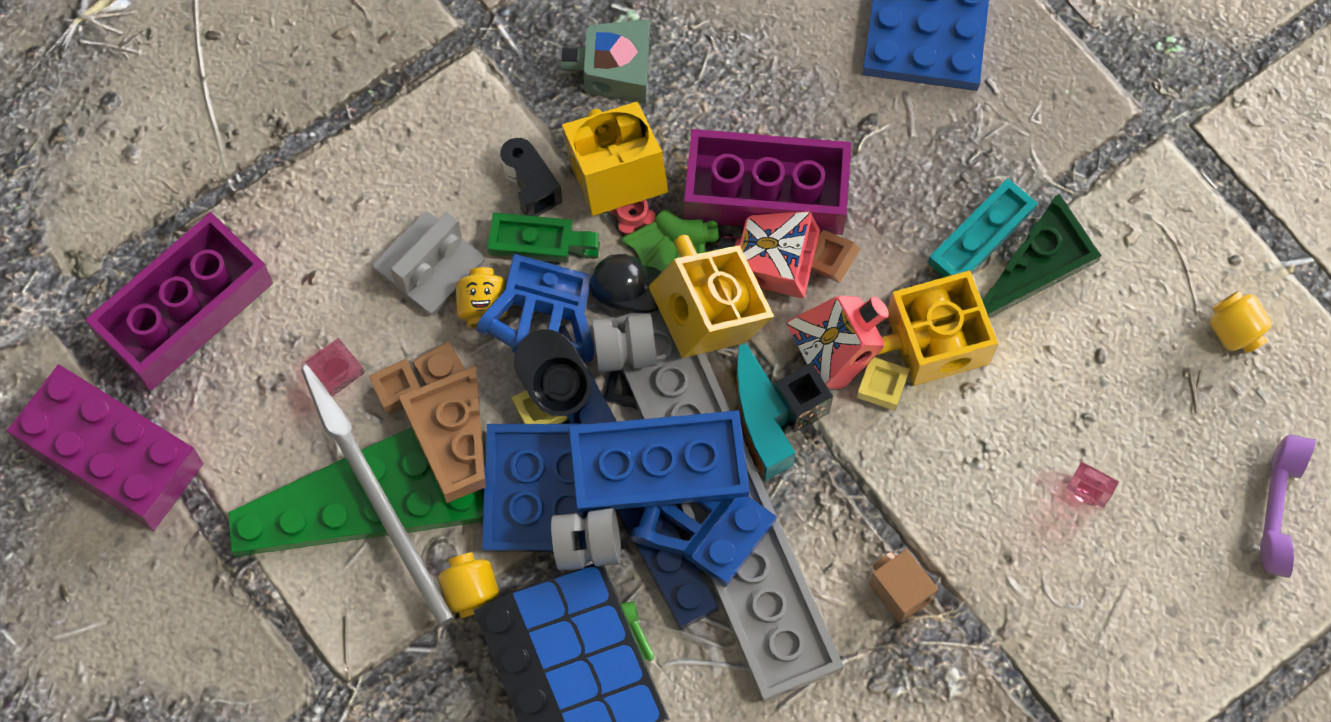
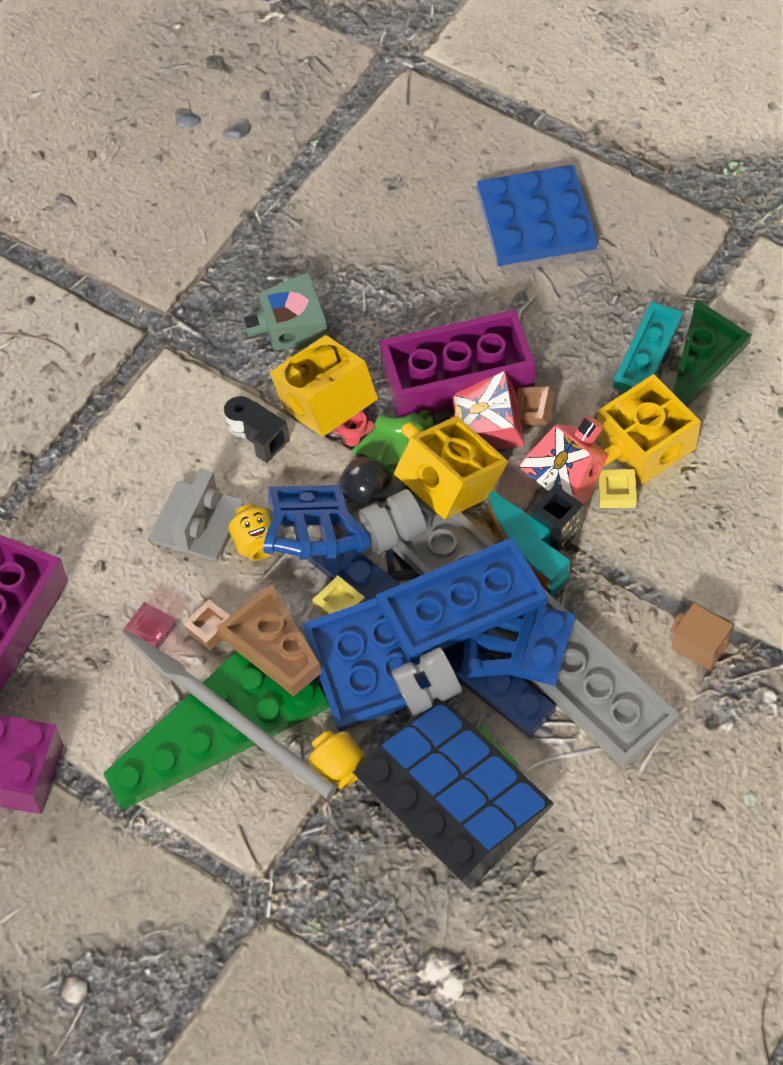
camera: 15 degrees left, 10 degrees down
medium nougat plate [413,341,466,385] -> none
green plate [487,212,600,263] -> none
black cap [514,329,592,416] -> none

